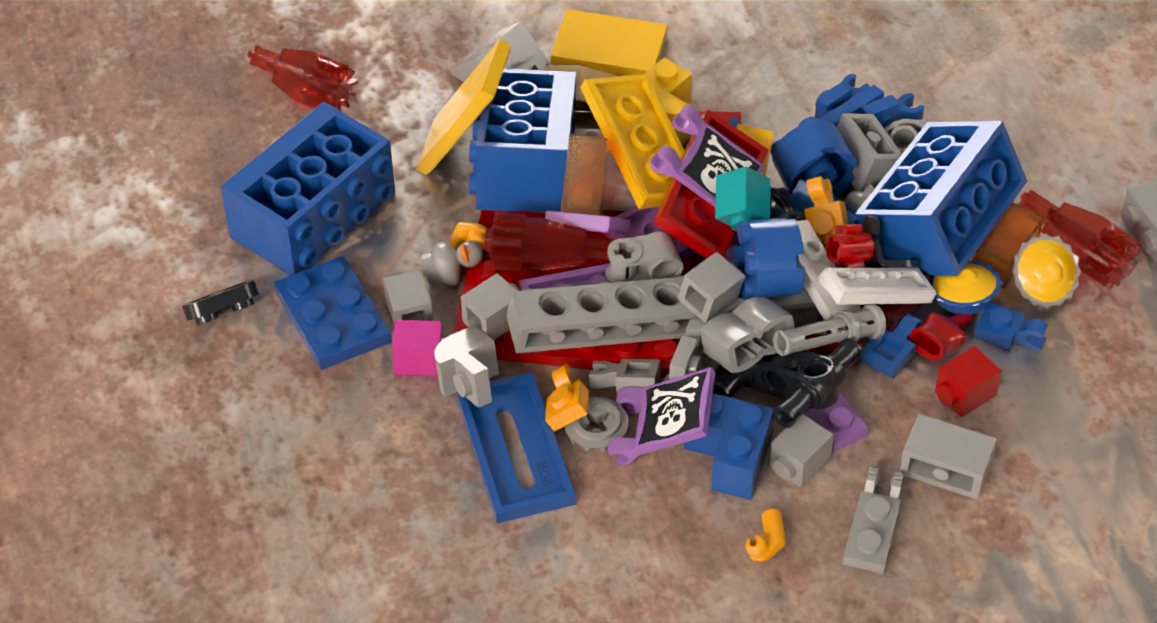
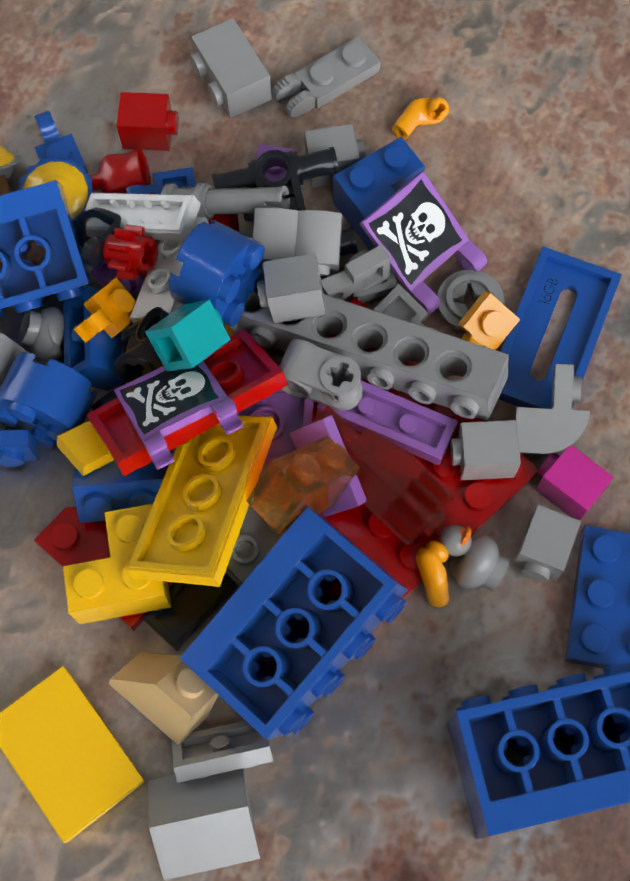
camera: 140 degrees left, 20 degrees up
yellow tile [415,39,511,175] -> none

